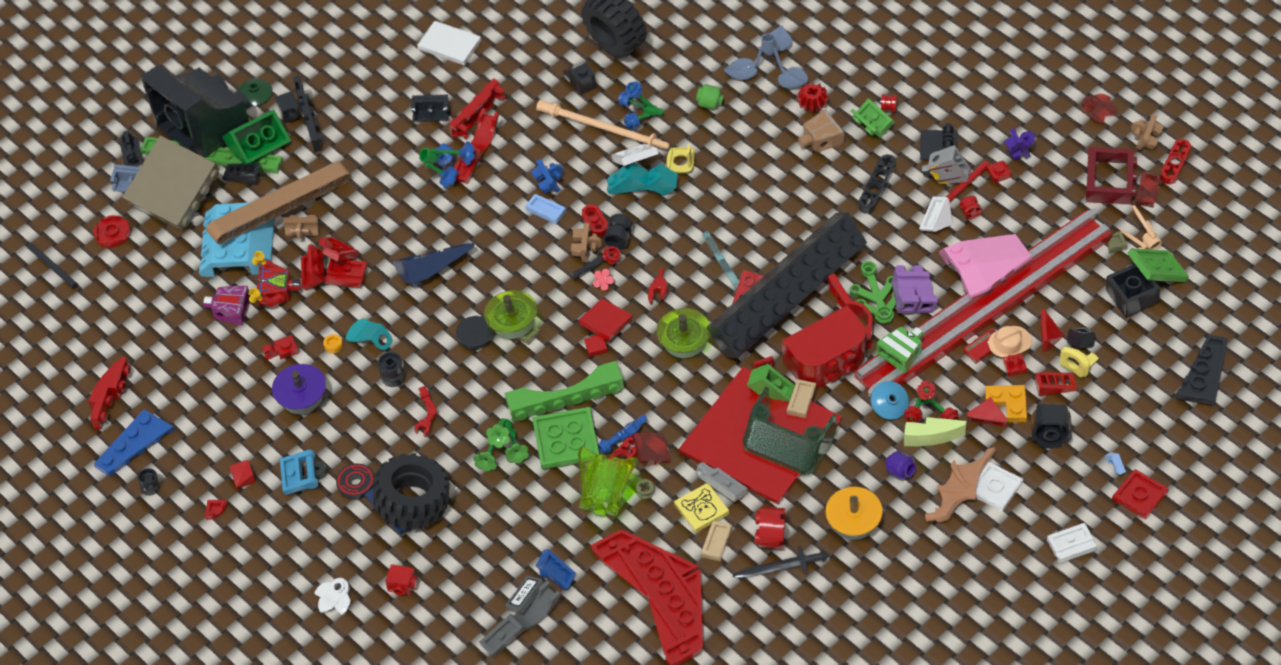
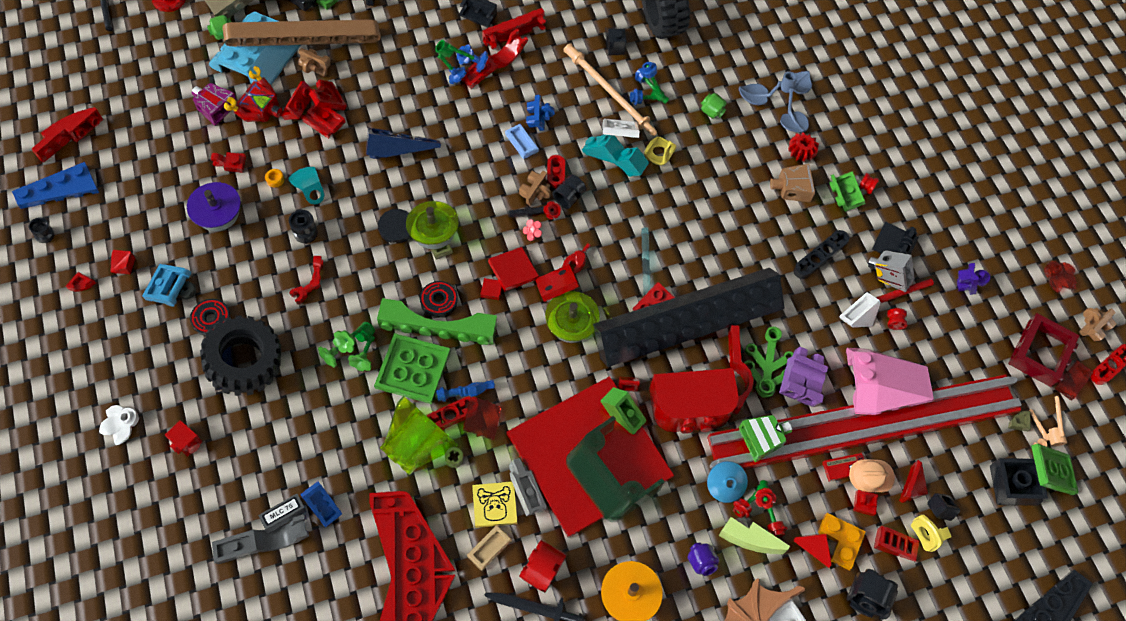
camera: 15 degrees right, 10 degrees up
tan tile [787,379,816,418] -> none
red plate [986,160,1012,184] -> none
none -> bright green head [207,15,231,40]
none -> black tile [420,281,458,317]
none -> red tile [535,264,579,302]

